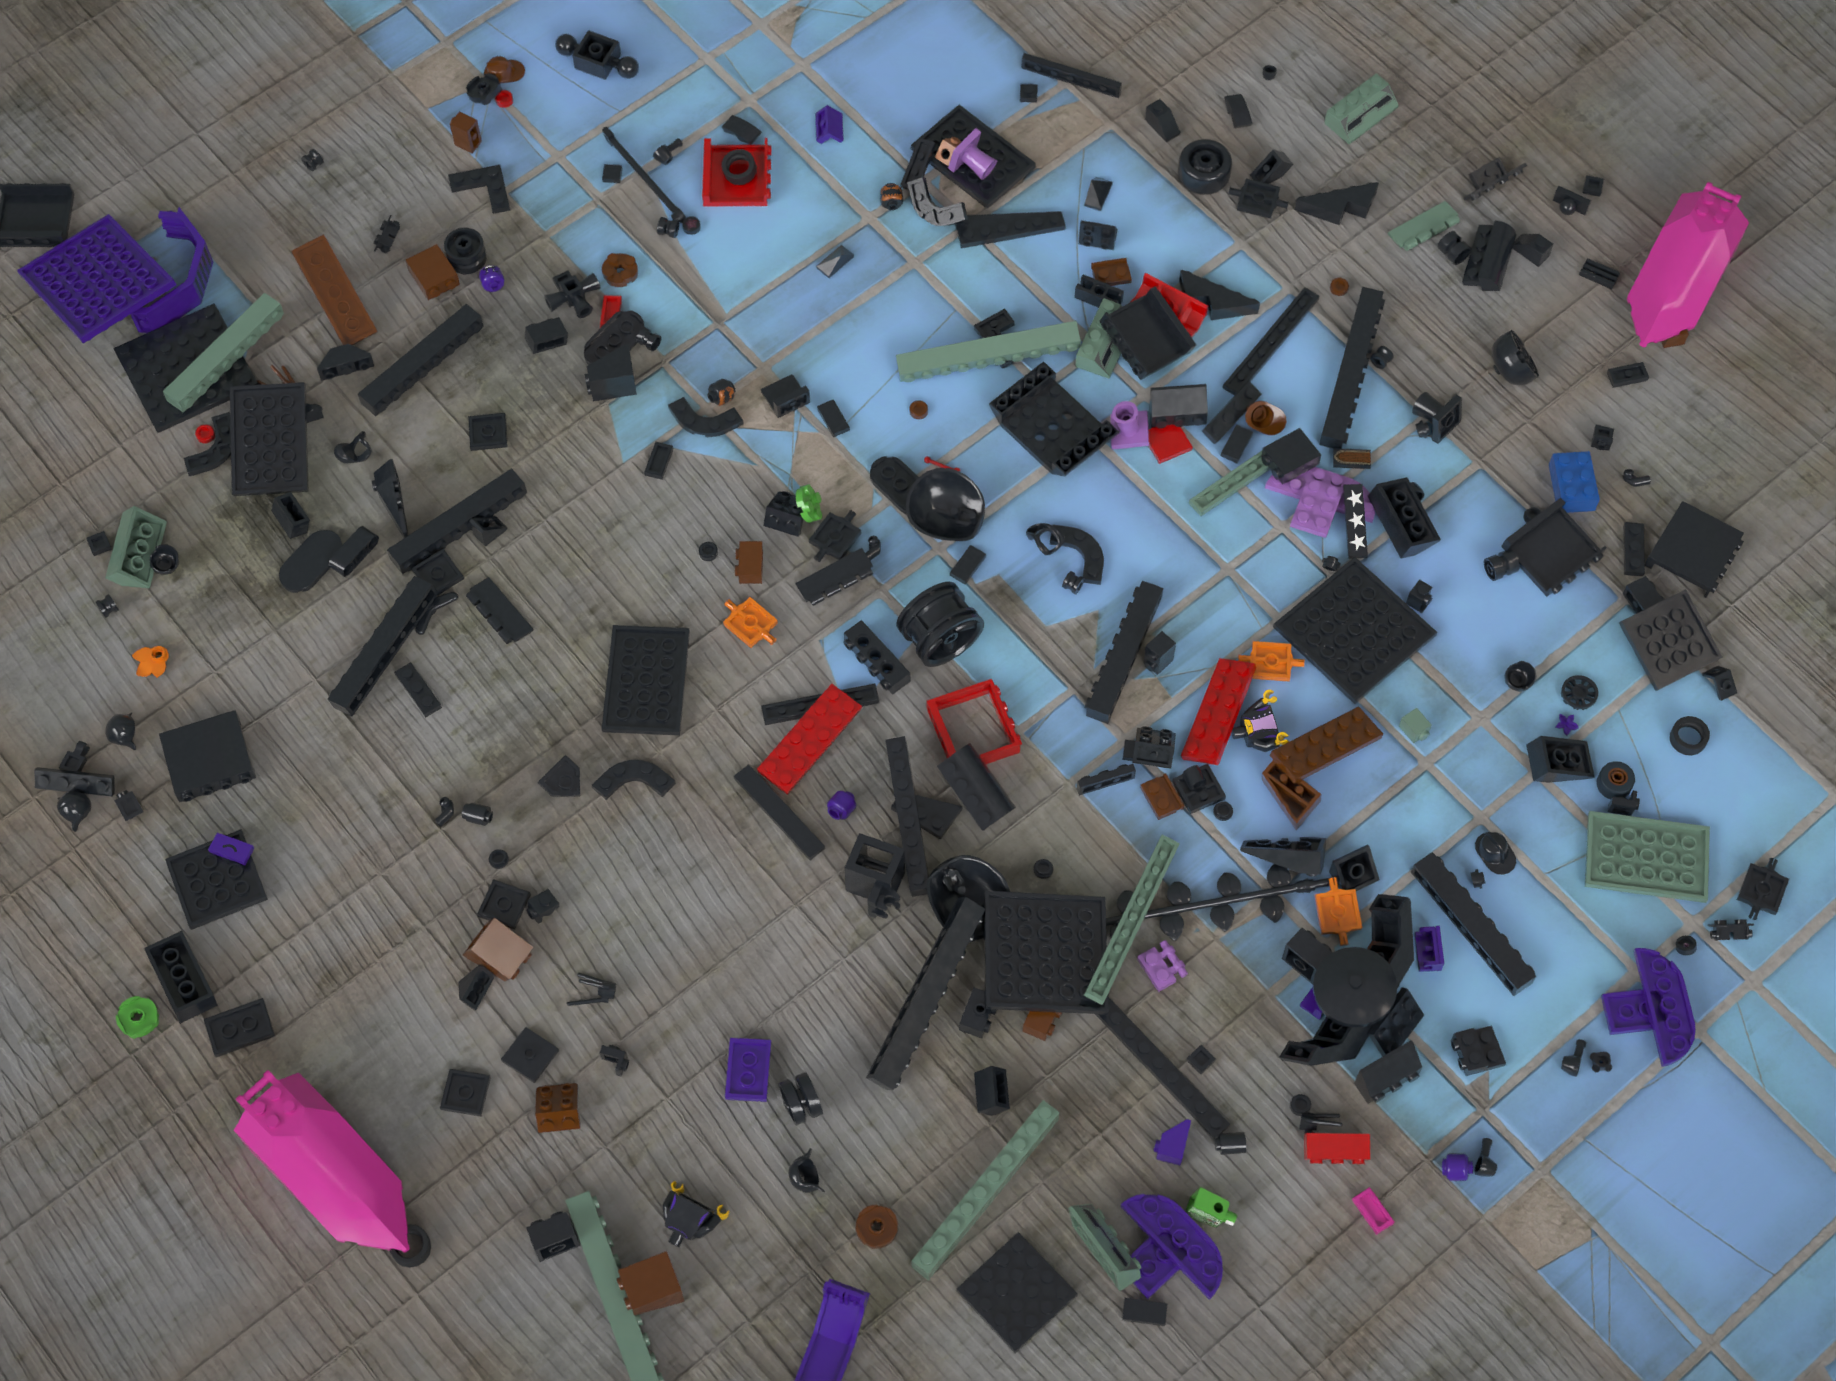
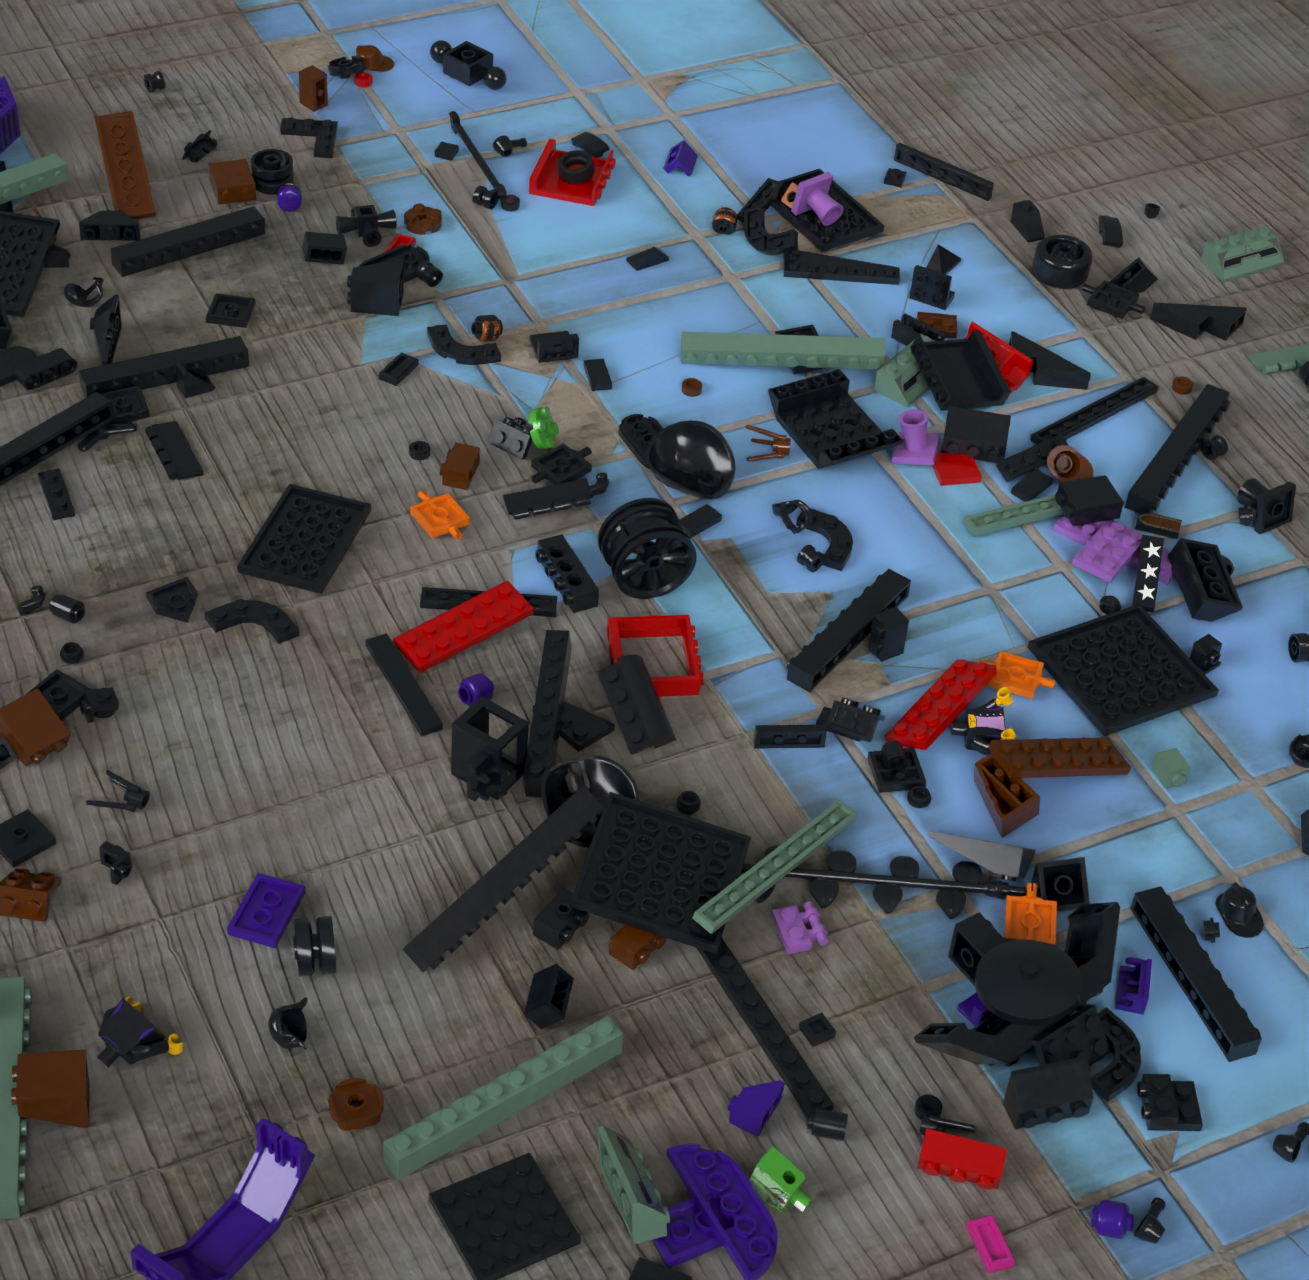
camera: 10 degrees right, 20 degrees down
reddish brown plate [1140,773,1184,820] -> none
none -> reddish brown plant [746,425,791,461]
none -> black plate [1091,1007,1142,1102]

